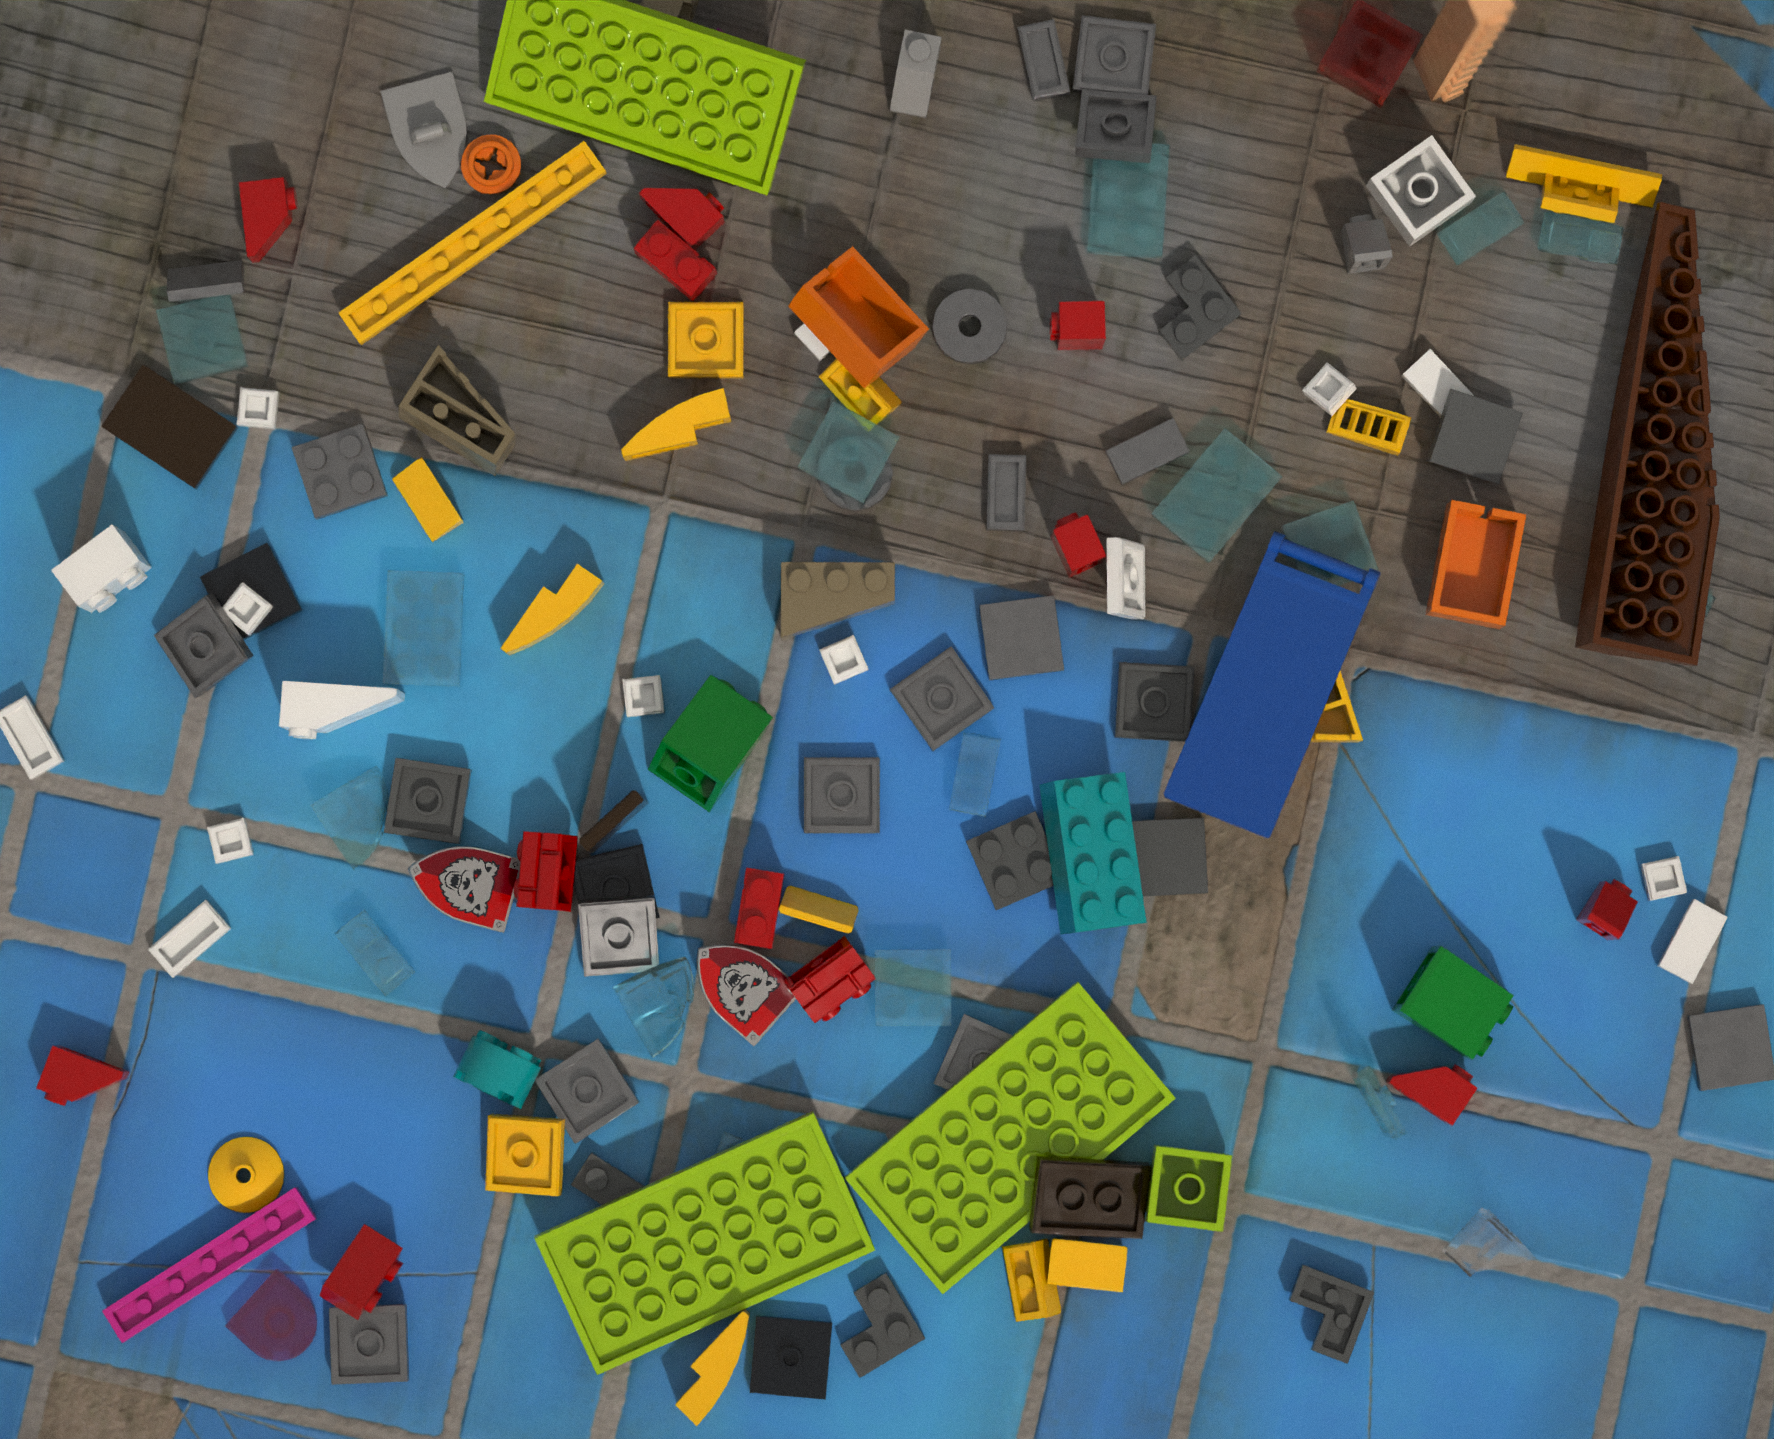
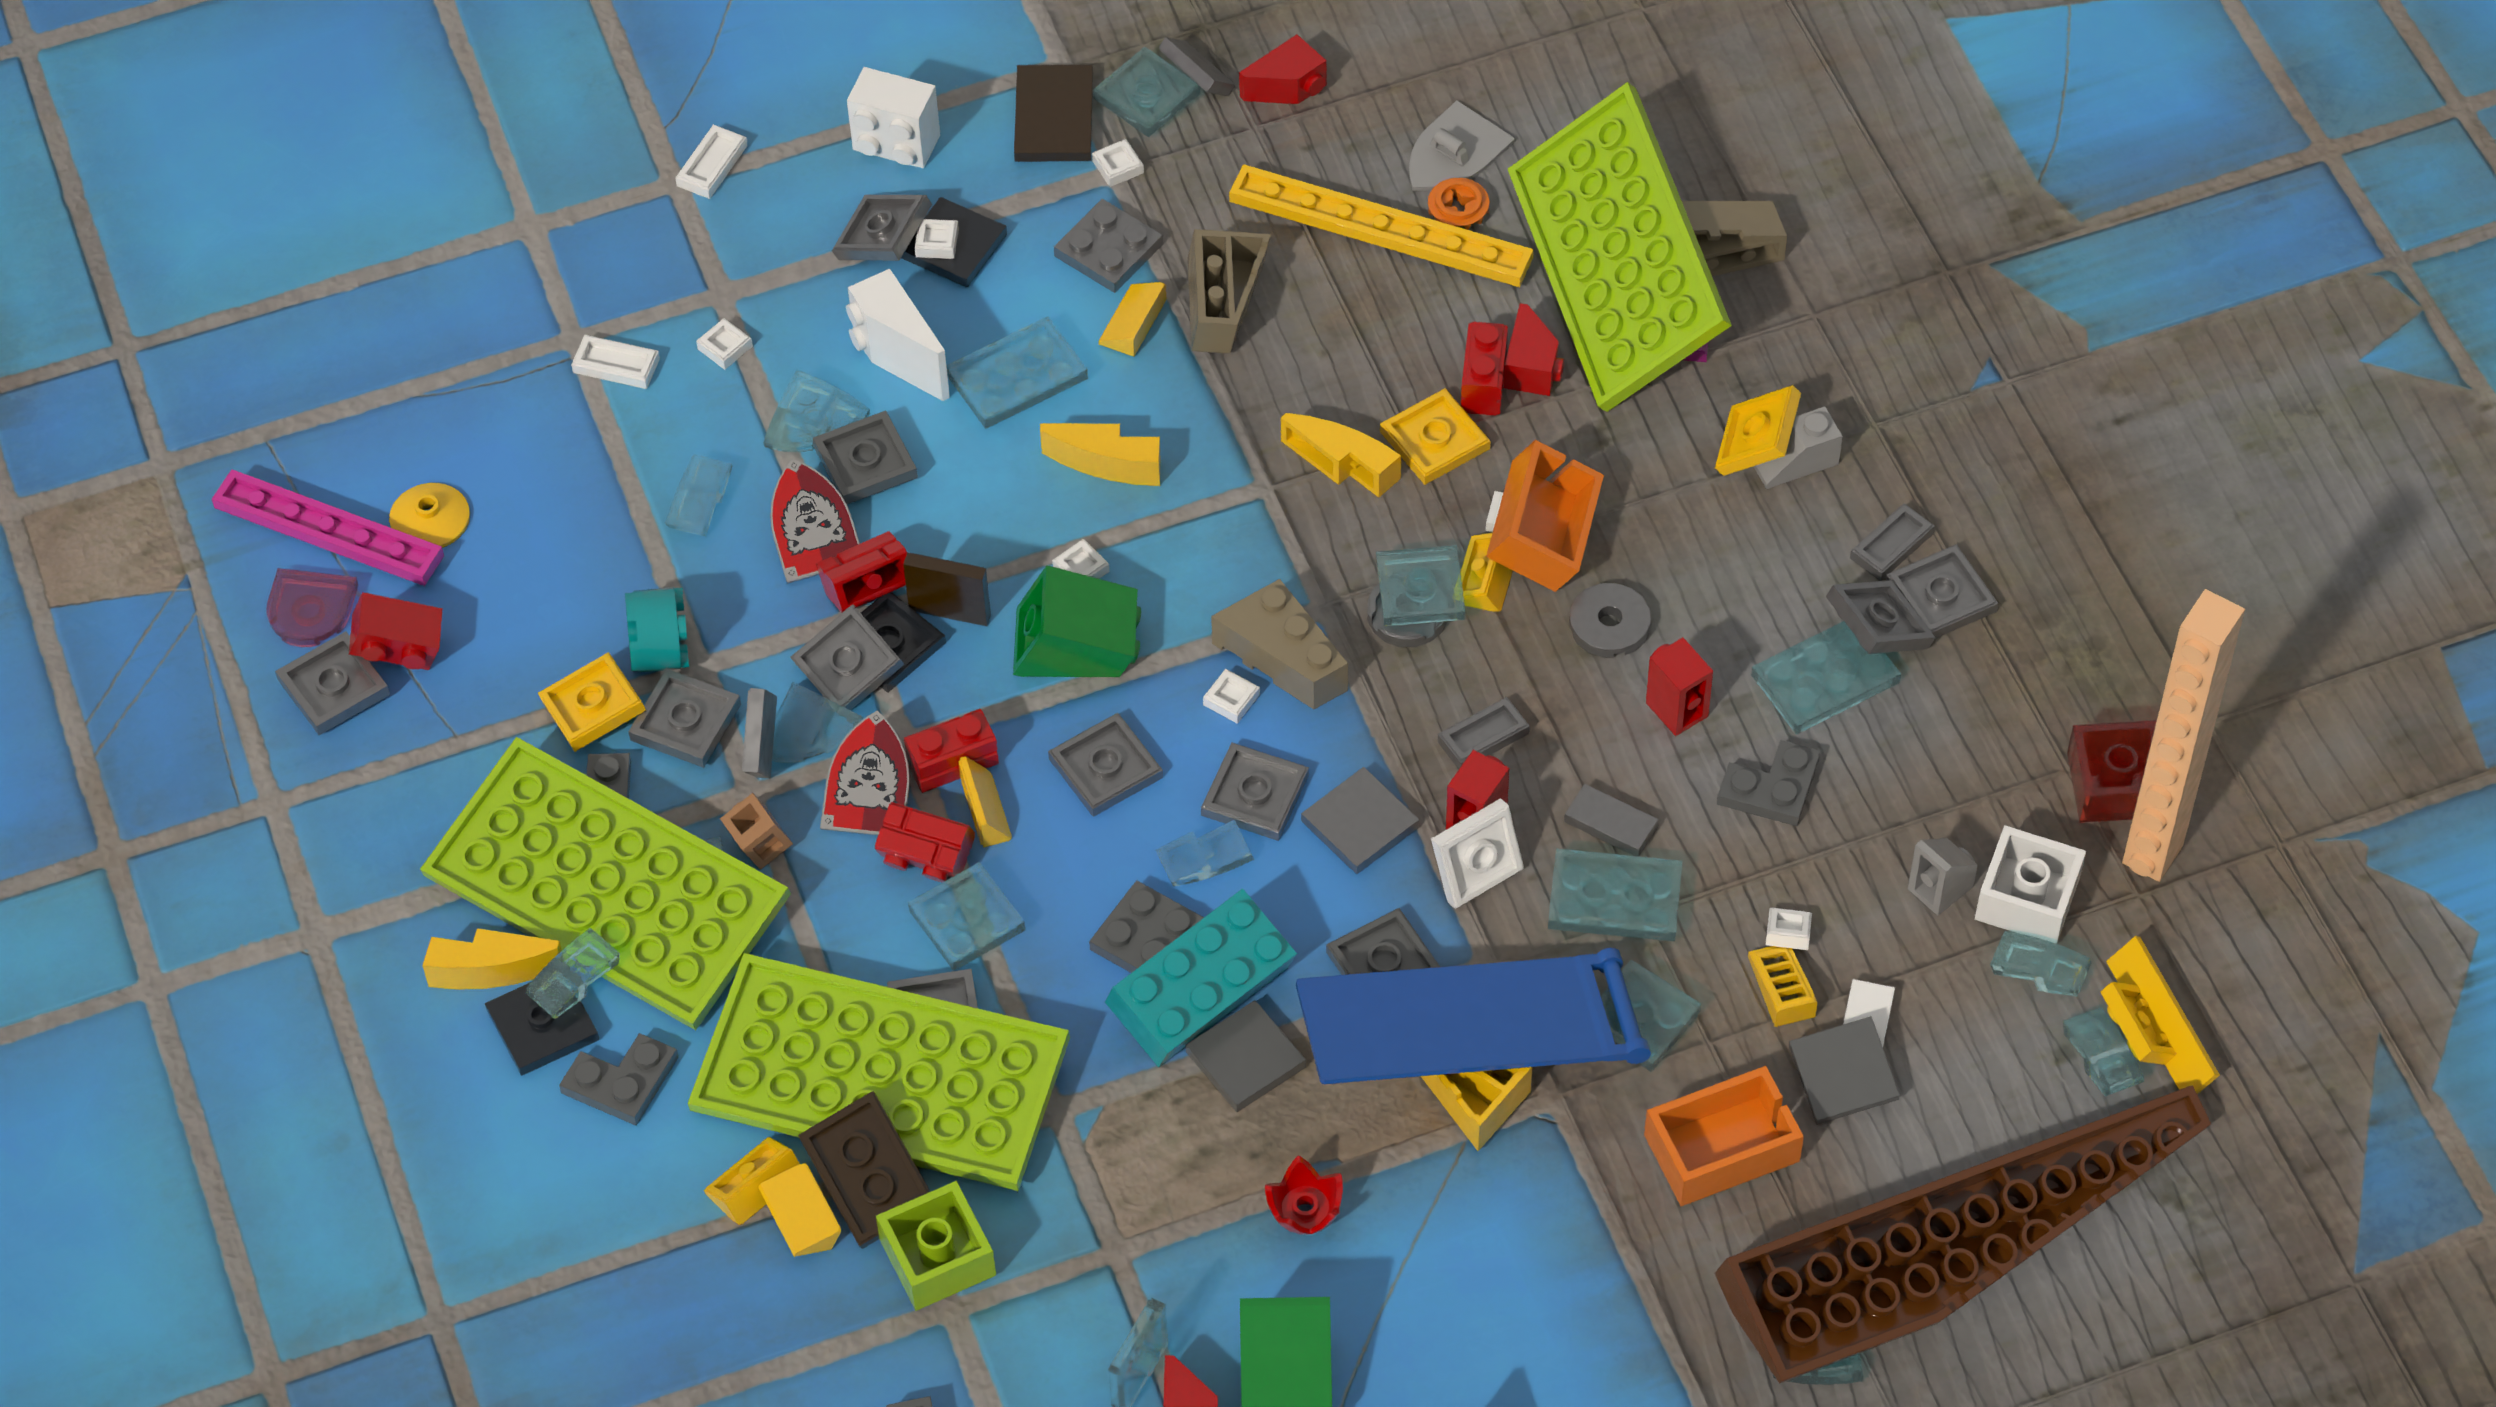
camera: 55 degrees right, 30 degrees down
red slope [36,1045,130,1106] -> none
none -> clear light blue slope [526,928,620,1019]
none -> medium nougat brick [720,793,793,870]
none -> flat silver tile [742,688,777,779]
none -> red piece [1265,1155,1343,1235]
none -> yellow tile [1715,385,1801,476]

